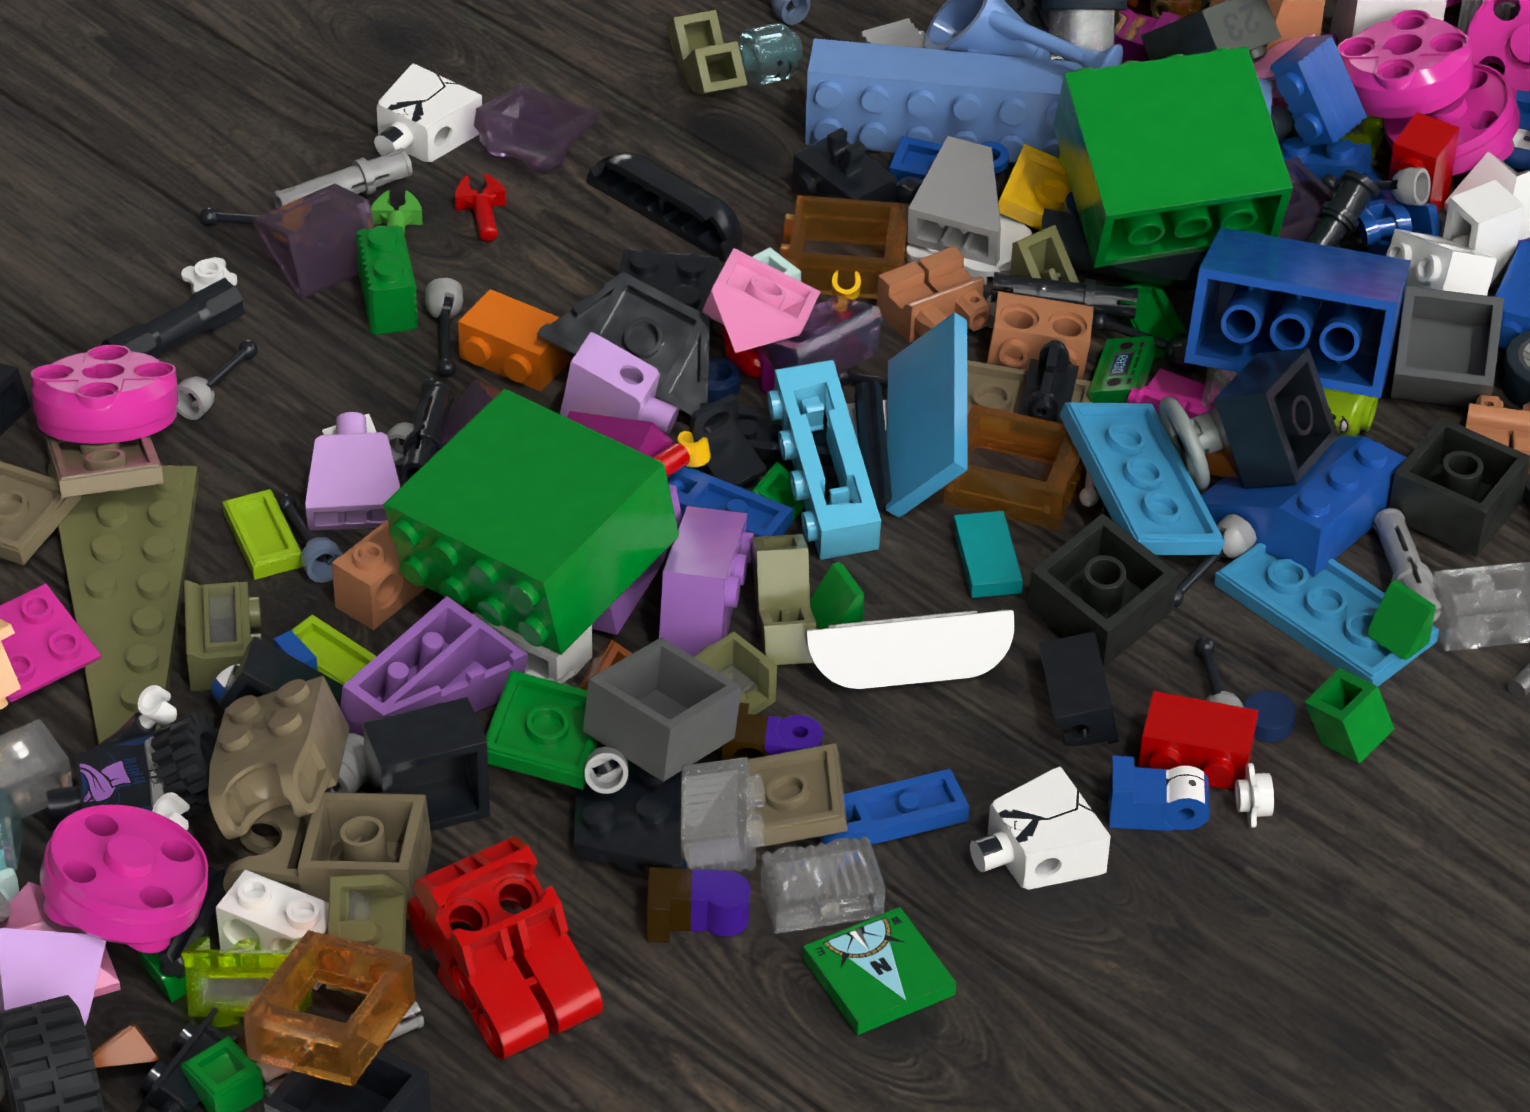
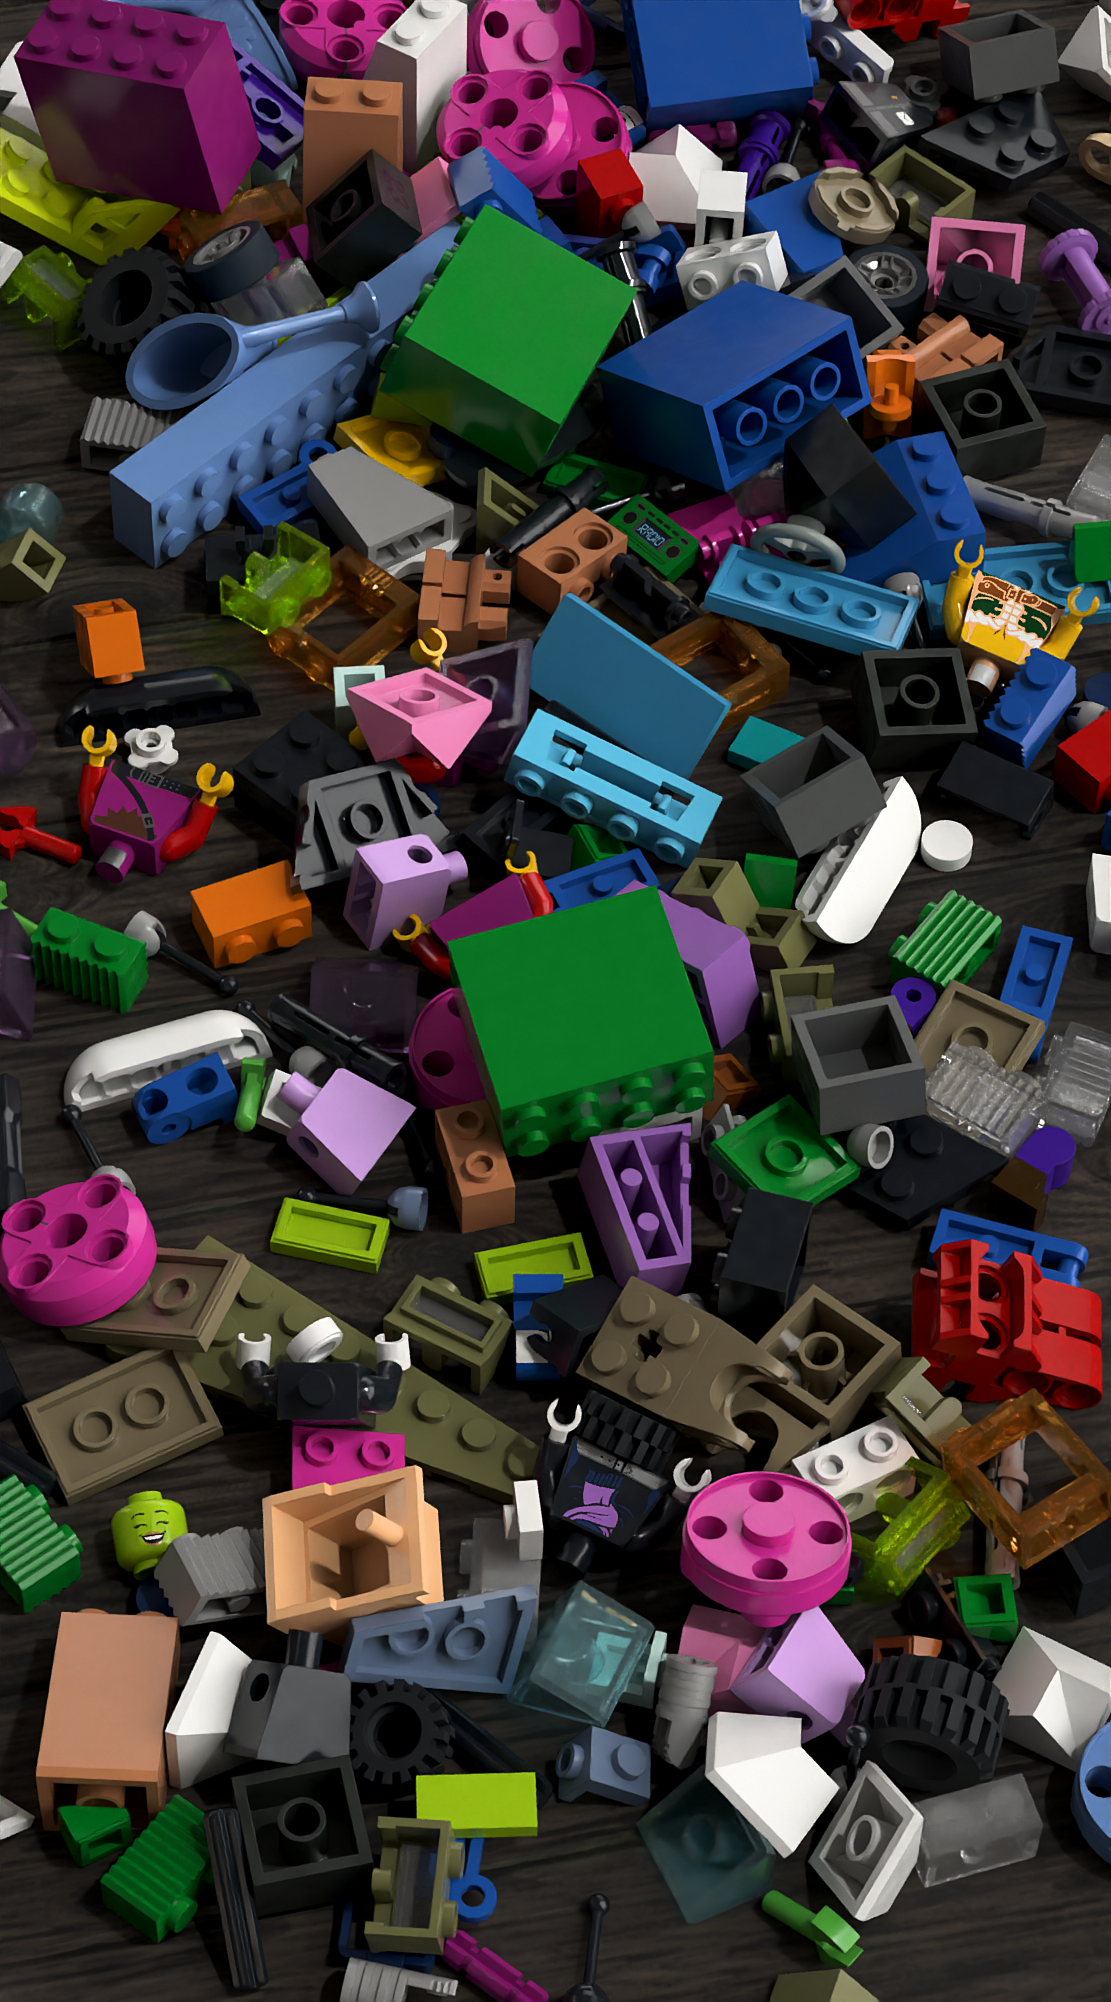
camera: 55 degrees left, 10 degrees up
none -> white brick [64,1010,273,1112]
none -> orange brick [72,598,145,684]
none -> torso [77,725,234,883]
none -> white plate [124,725,179,774]
none -> blue leg [131,1052,238,1144]
none -> clear neon green window [219,520,332,636]
none -> bright green bar [234,1057,267,1132]
none -> black torso [236,1333,411,1429]
none -> white tile [286,1317,343,1362]
none -> white plate [503,1480,543,1561]
none -> dark grey piece [740,725,888,858]
none -> orange hips [862,349,916,438]
none -> green brick [887,890,1002,1007]
none -> white tile [920,820,973,872]
none -> blue plate [927,1208,1089,1288]
none -> torso [942,539,1100,697]
none -> blue brick [983,648,1077,769]

